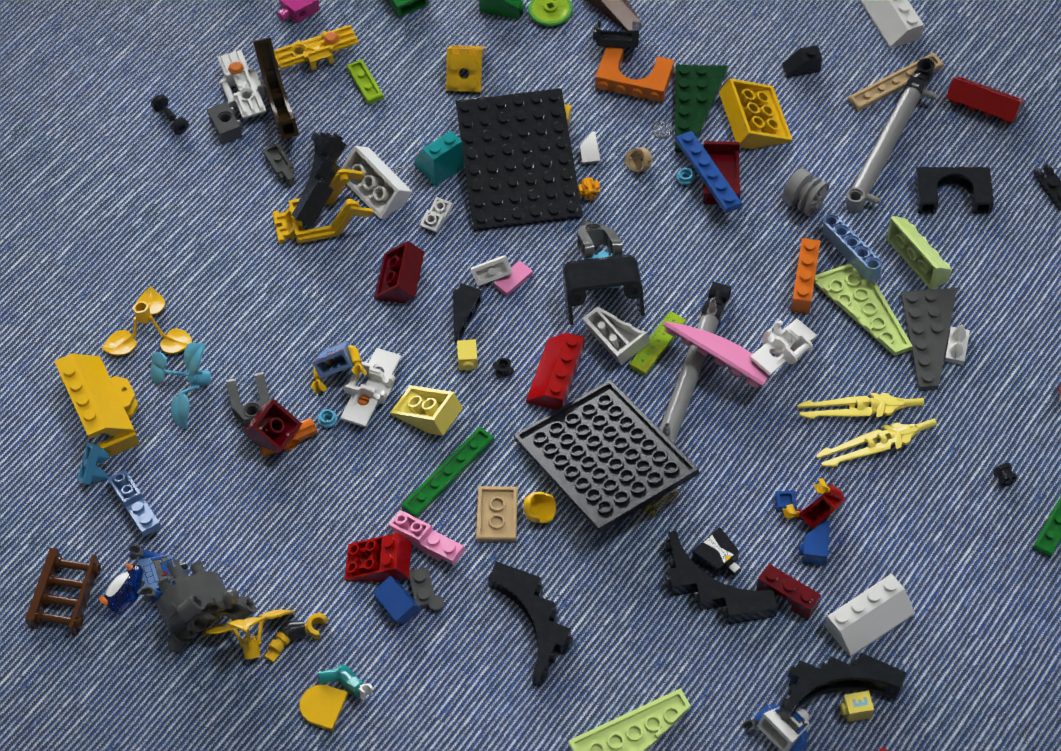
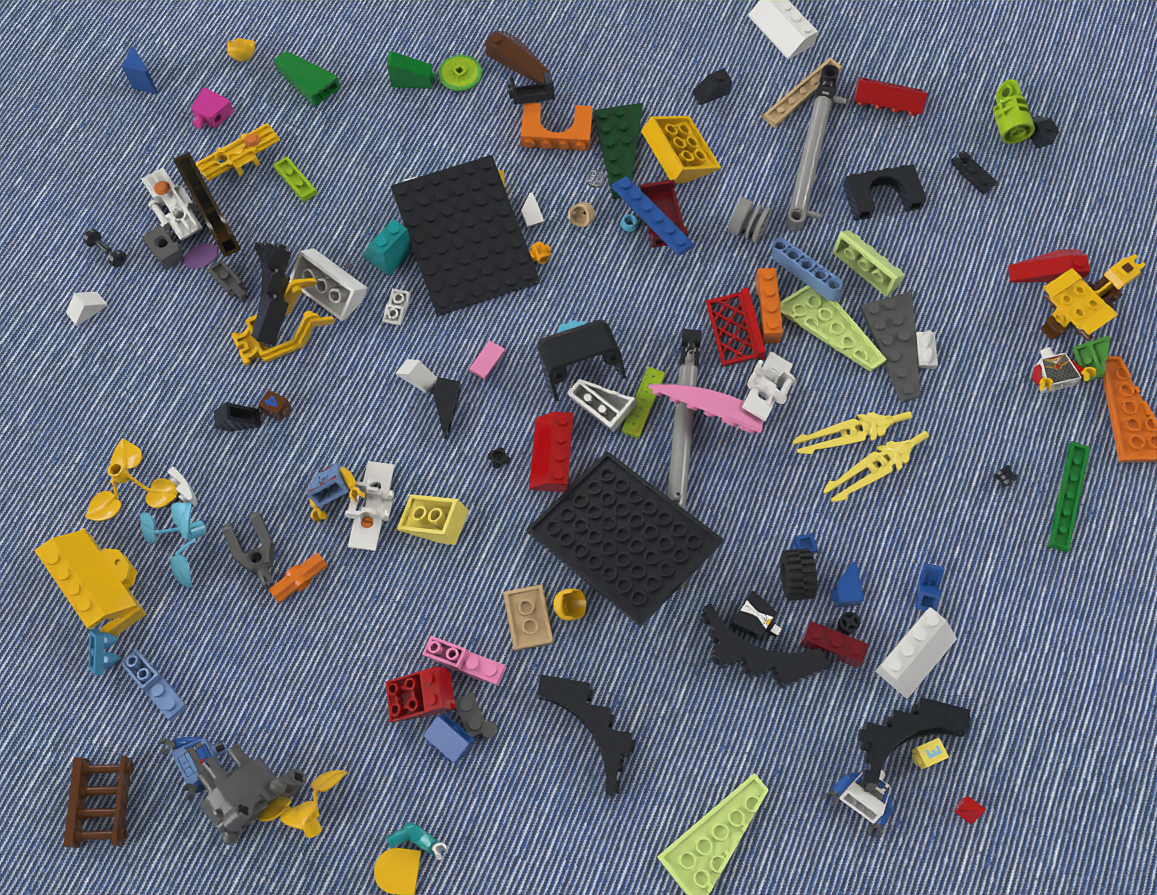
camera: 15 degrees left, 10 degrees up
clear blue animal [98,563,144,615] -> none
dark red slope [243,399,302,453] -> none
yellow piece [264,613,328,662] -> none
medium azure plate [318,409,337,428] -> none
dark red slope [374,241,424,303] -> none
green tile [401,427,494,518] -> none
yellow bracket [446,45,485,92] -> none
light yellow brick [457,339,478,371] -> none
white tile [471,255,512,286] -> none
dark grey piece [577,220,622,259] -> none
red torso [782,478,845,529] -> none
none -> white slope [66,292,108,326]
none -> white slope [167,466,198,506]
none -> medium lavender sticker [184,243,218,269]
none -> black slope [214,402,261,432]
none -> reddish brown brick [258,390,291,422]
none -> white slope [396,359,437,393]
none -> red fence [706,287,766,367]
none -> black tyre [780,548,817,601]
none -> black wheel [837,612,861,635]
none -> blue slope [915,563,945,611]

